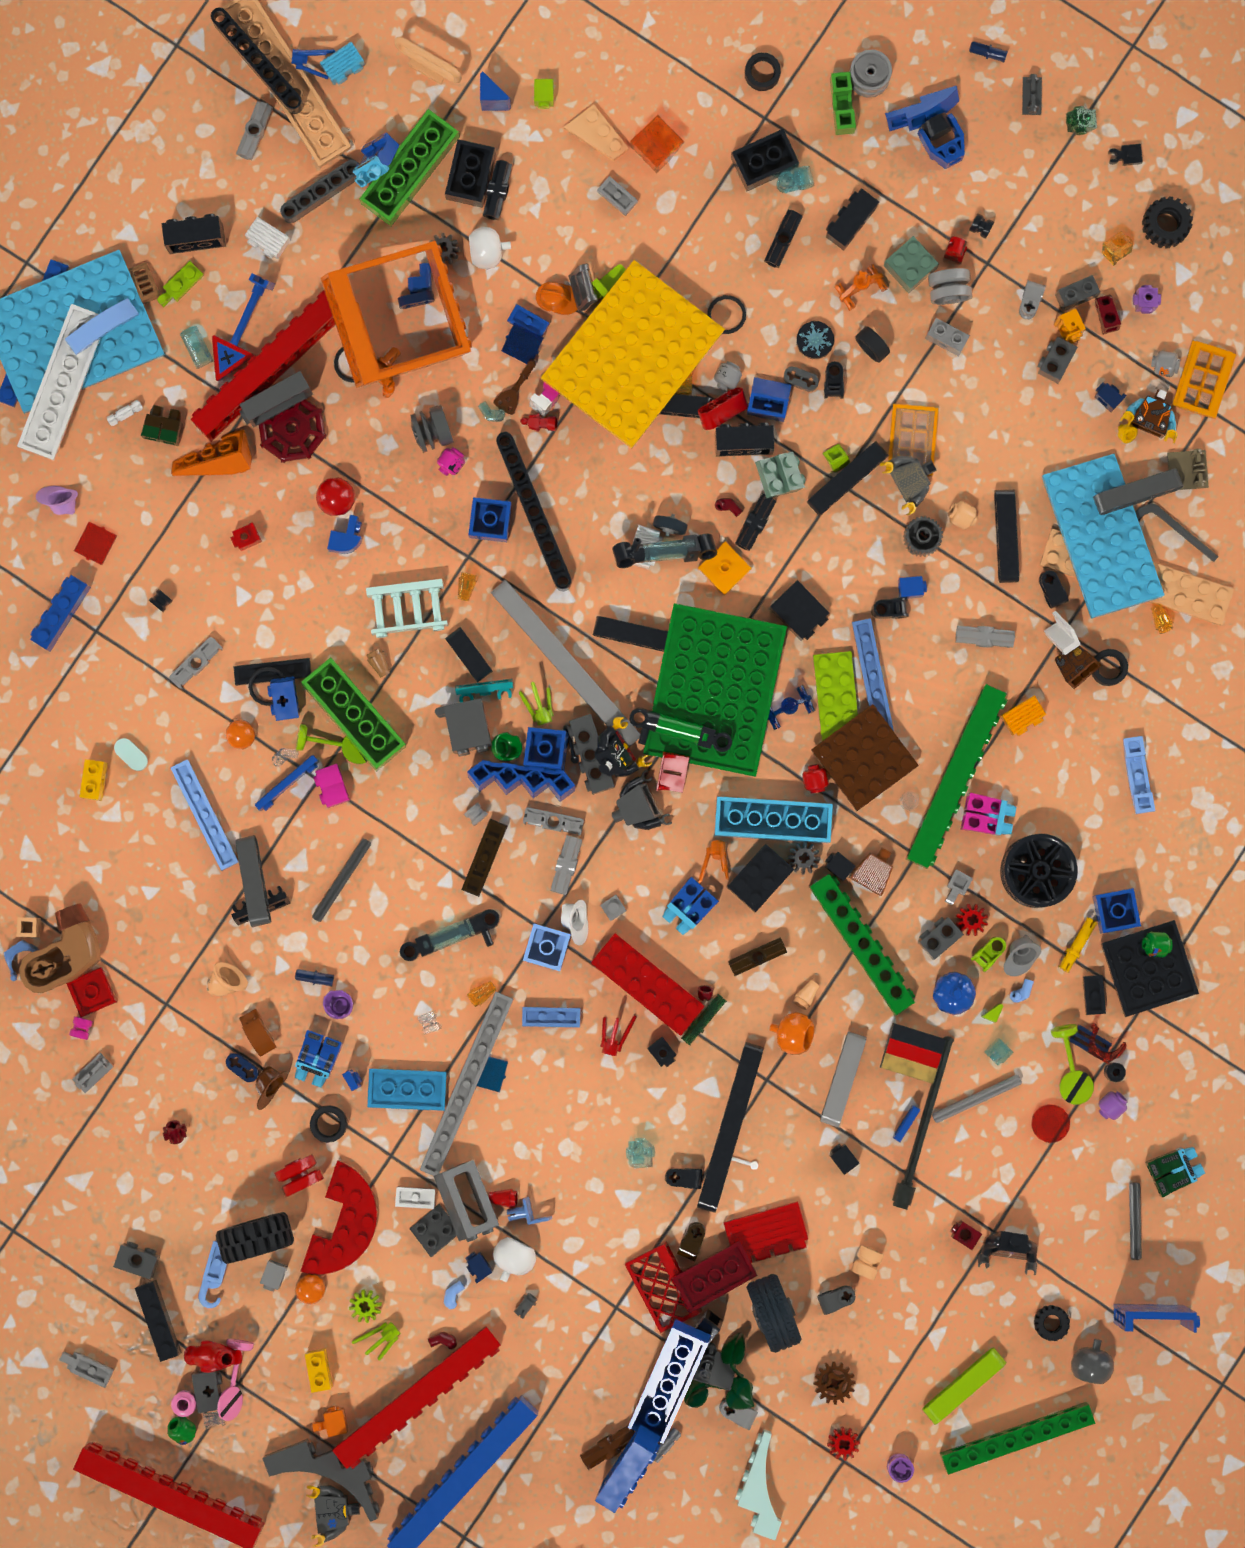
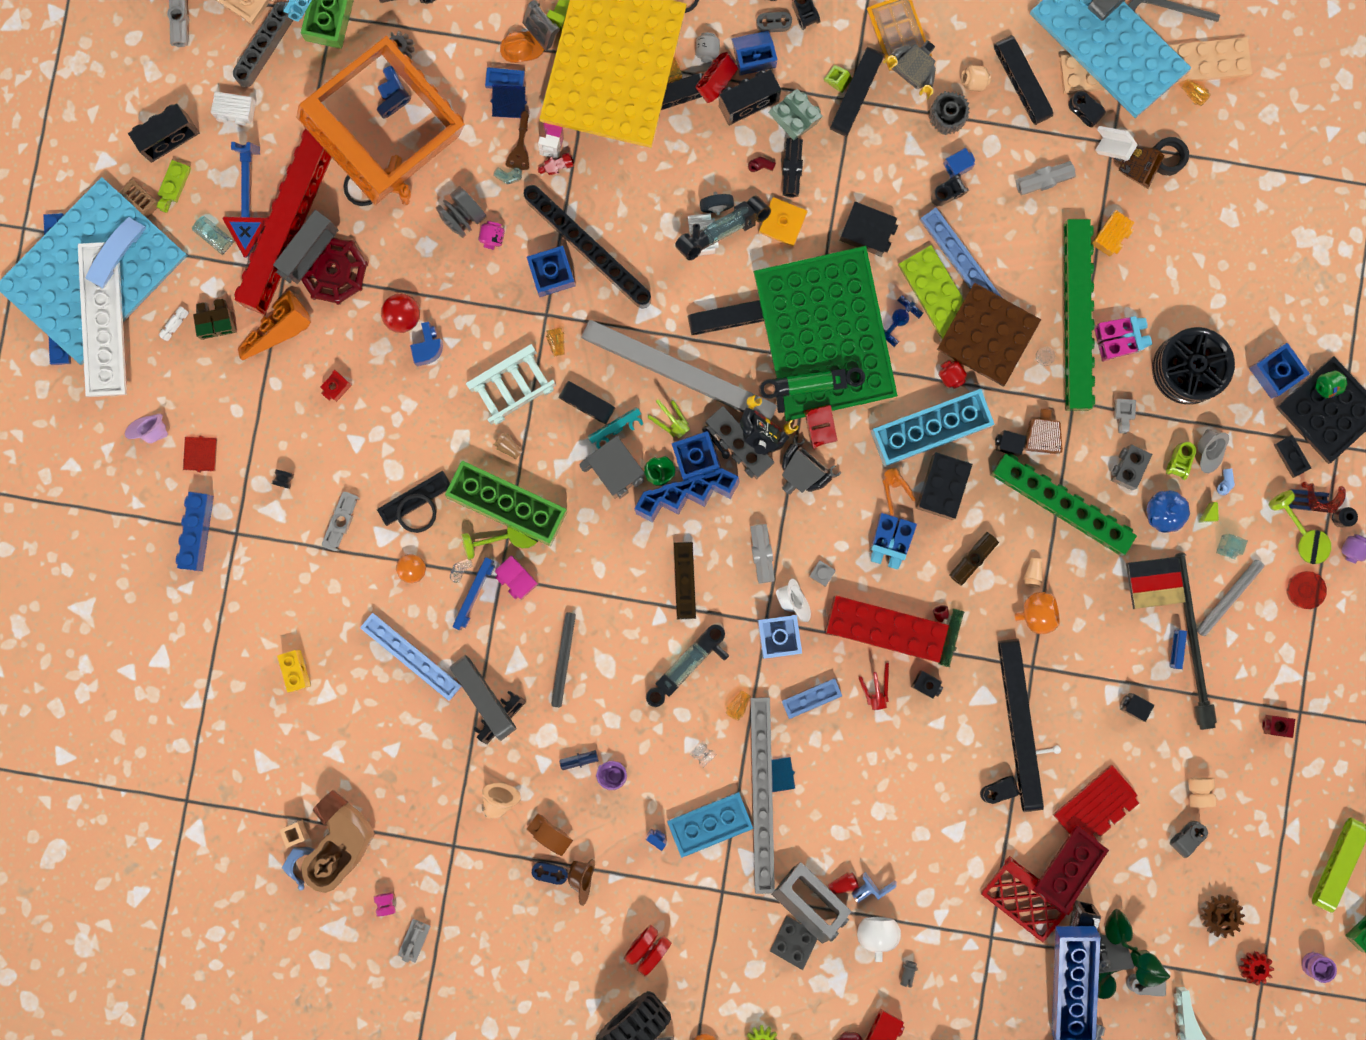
camera: 25 degrees left, 0 degrees up
red tile [66,967,117,1018] -> none
light aqua tile [114,738,148,771] -> none
dark red gear [163,1120,187,1144] -> none
blue brick [267,677,300,721] -> none
hips [295,1030,343,1088] -> none
red plate [300,1160,377,1274] -> none
black tyre [310,1105,348,1143] -> none
white plate [395,1187,436,1209] -> none
light blue arm [444,1281,465,1309] -> none
light grey wheel [464,803,488,826] -> none
dark blue brick [465,1251,493,1283] -> none
white piece [469,227,511,270] -> none
light grey piece [523,807,584,836] -> none
clear light blue brick [626,1138,655,1168] -> none
dark brown piece [677,1222,705,1261] -> none
black wheel [746,1274,802,1353] -> none
flat silver gear [788,842,821,875] -> none
light grey beam [820,1031,867,1127] -> none
red gear [956,904,988,936] -> none
black torso [977,1231,1037,1275] -> none
yellow pin [1058,917,1098,973] -> none
light blue slope [1123,736,1155,814] -> none

